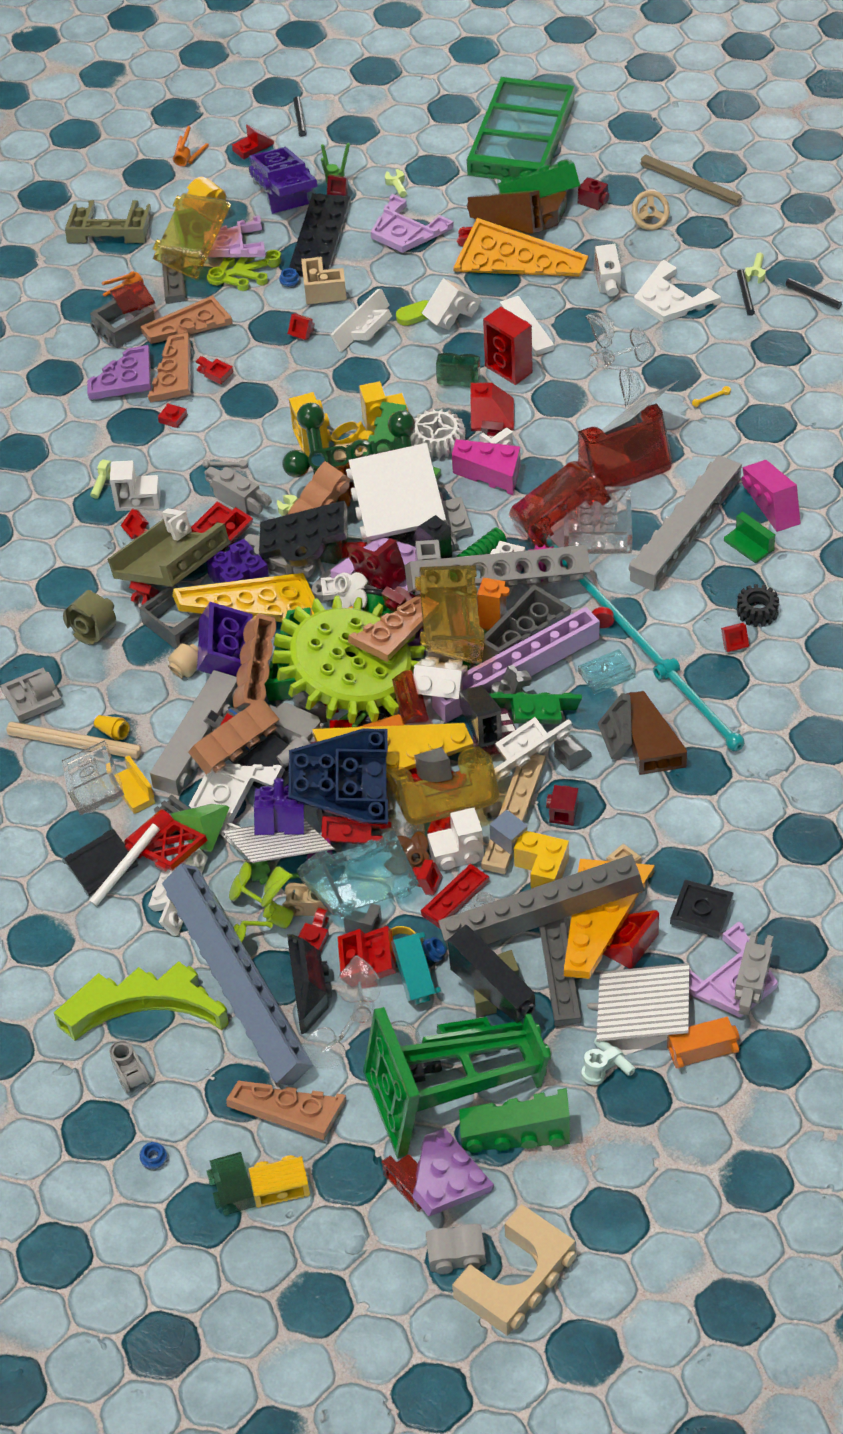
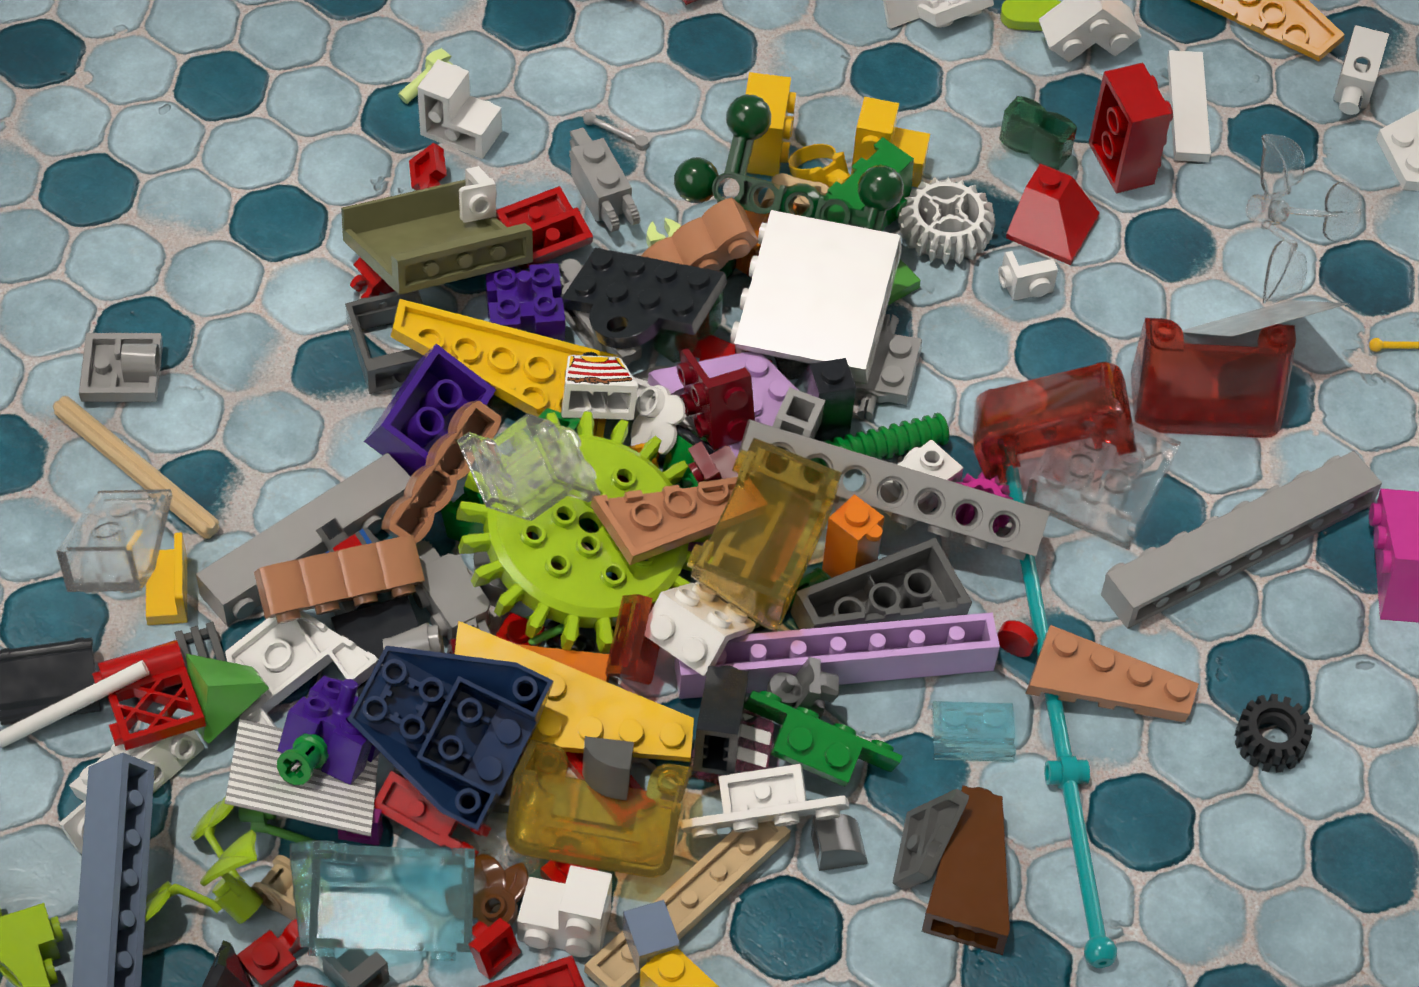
camera: 20 degrees right, 5 degrees up
olive brick [63,590,116,645] -> none
yellow cone [94,715,130,740] -> none
red plate [158,403,187,428] -> none
tan head [168,644,198,678] -> none
dark pink wedge [452,439,521,495] -> none
dark red tile [481,420,505,438] -> none
dark grey hinge [482,801,502,819] -> none
dark red brick [546,785,579,826] -> none
red tile [721,623,749,652] -> none
green panel [724,511,776,563] -> none
none -> green bush [277,733,329,785]
none -> clear bracket [457,413,601,521]
none -> white torso [561,352,638,420]
none -> nougat wing [1025,625,1199,722]

